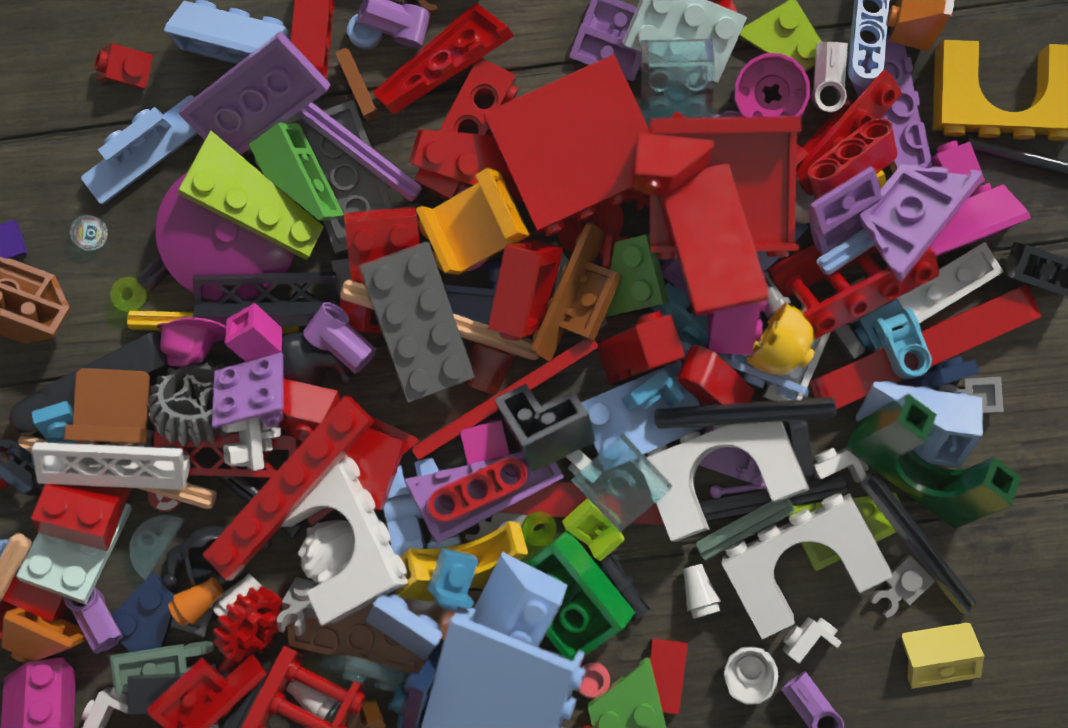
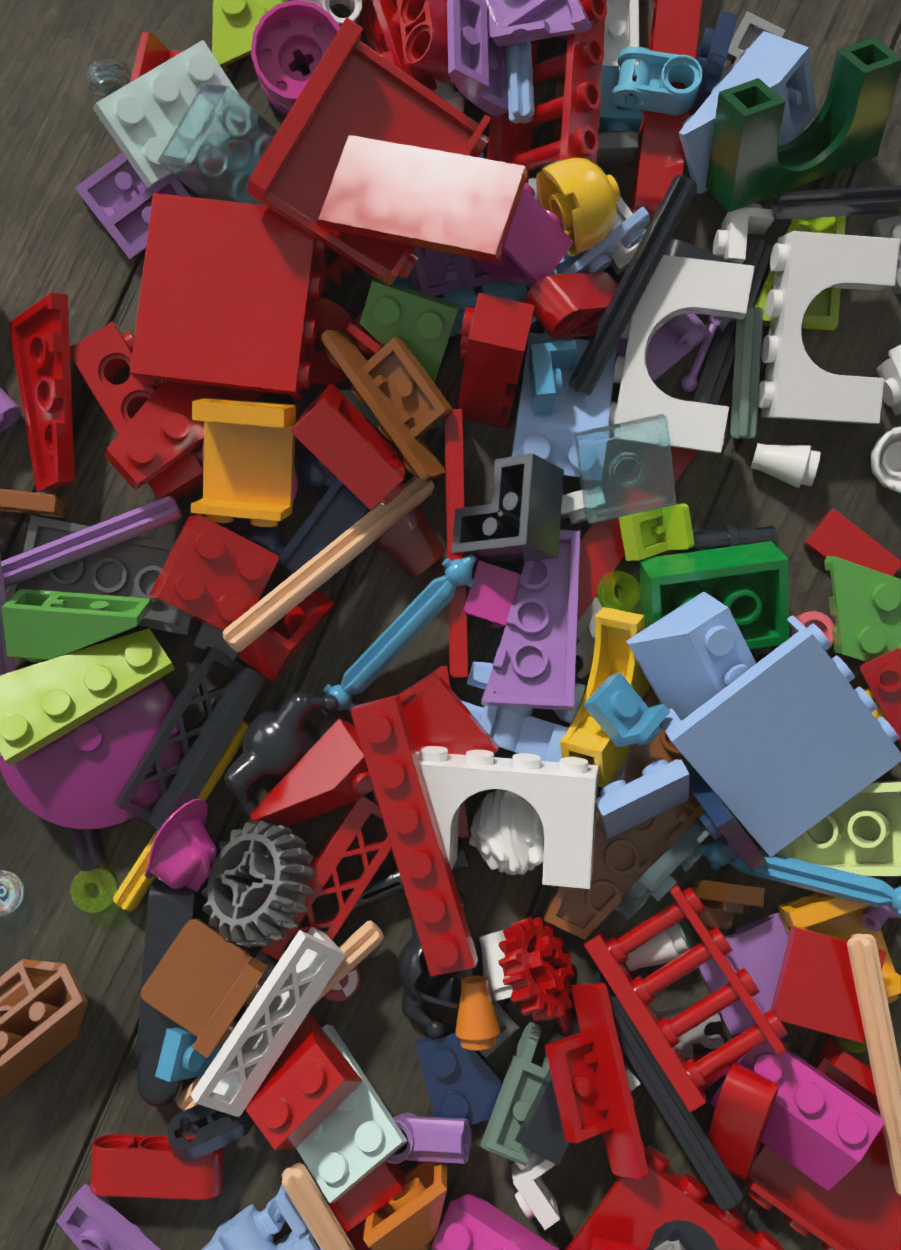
camera: 65 degrees left, 0 degrees up
clear light blue plate [129,514,185,580] -> none
medium lavender hinge [213,352,283,428] -> none
white hips [221,417,282,470] -> none
dark pink panel [225,303,282,362] -> none
light grey plate [277,577,320,636] -> none
medium lavender piece [303,302,377,373] -> none
dark grey plate [358,242,475,403] -> none
red beam [425,457,527,524] -> none
red slope [633,133,714,195] -> none
none -> dark azure wheel [322,554,477,715]

